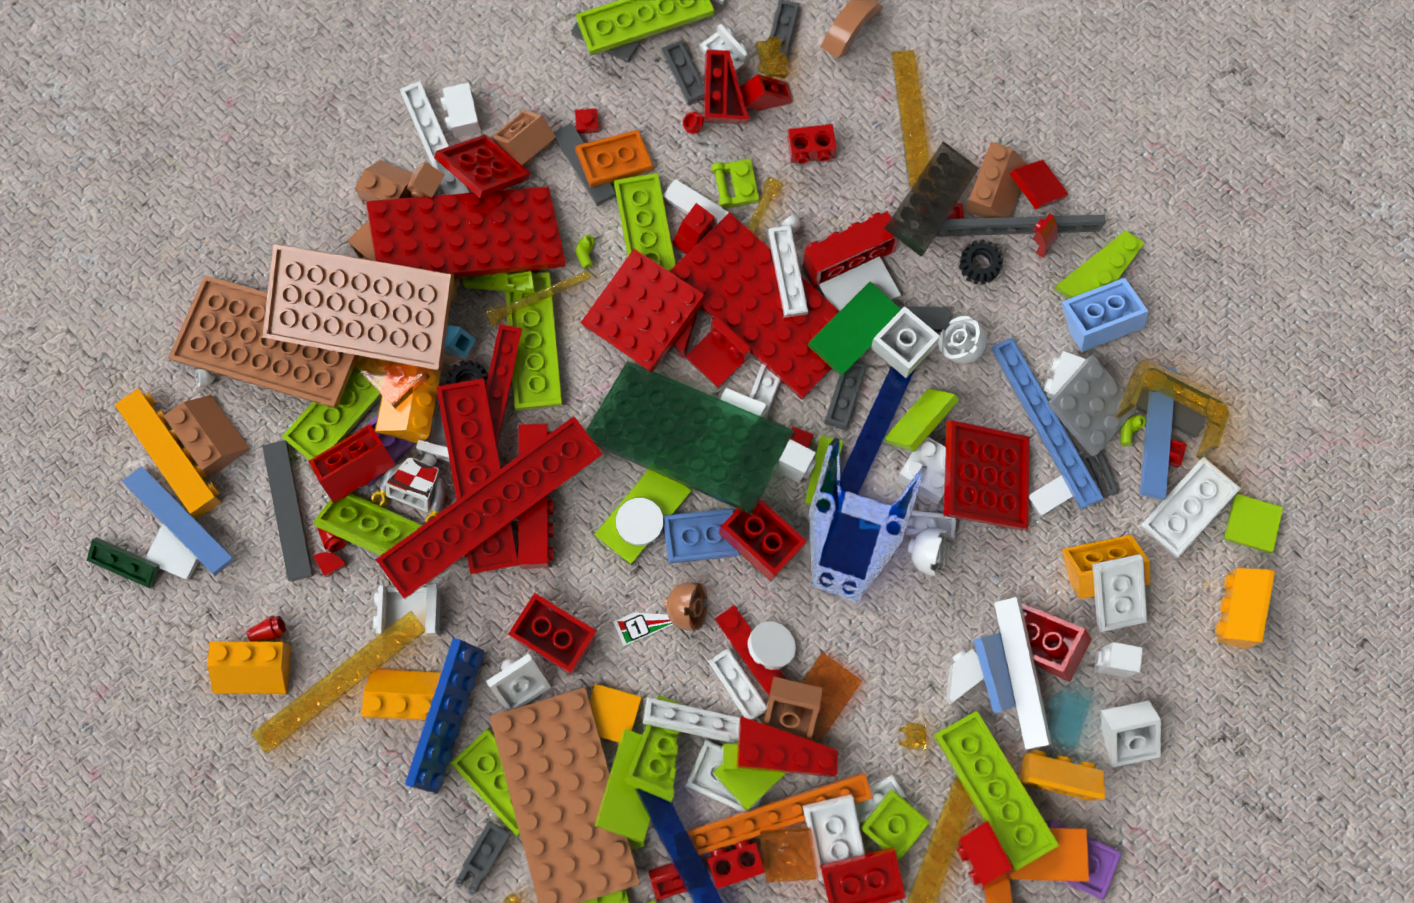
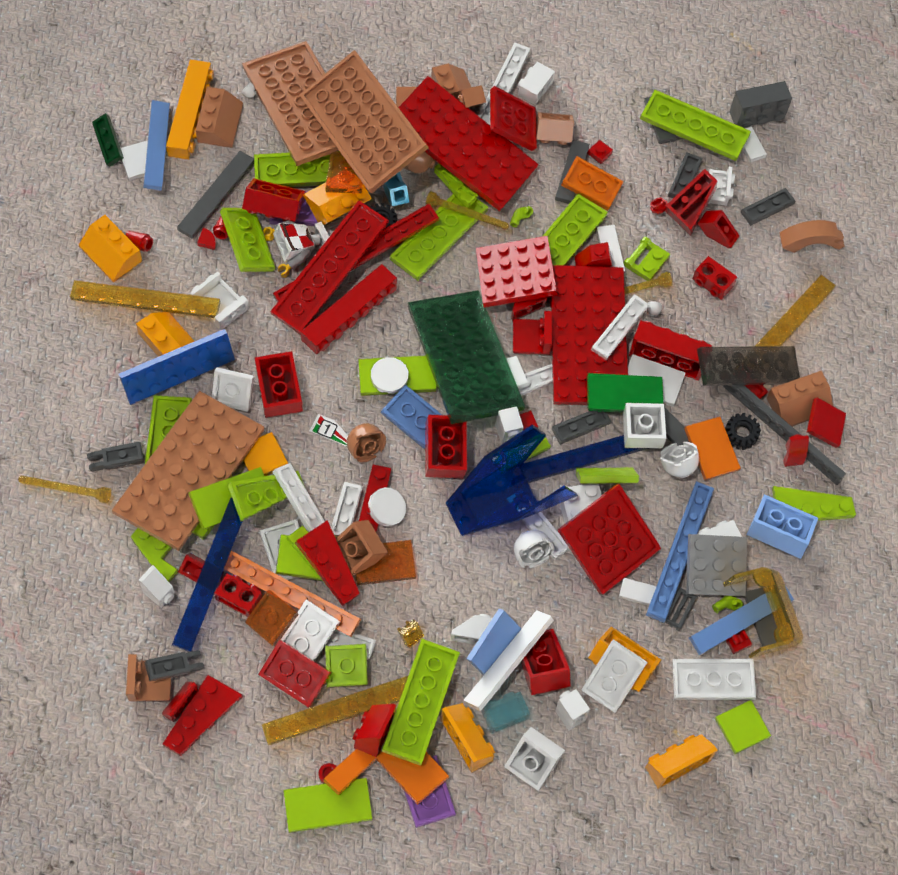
camera: 40 degrees right, 10 degrees down
red plate [375,416,603,599] -> none
clear yellow hips [755,37,789,78] -> none
none -> orange tile [684,416,741,481]

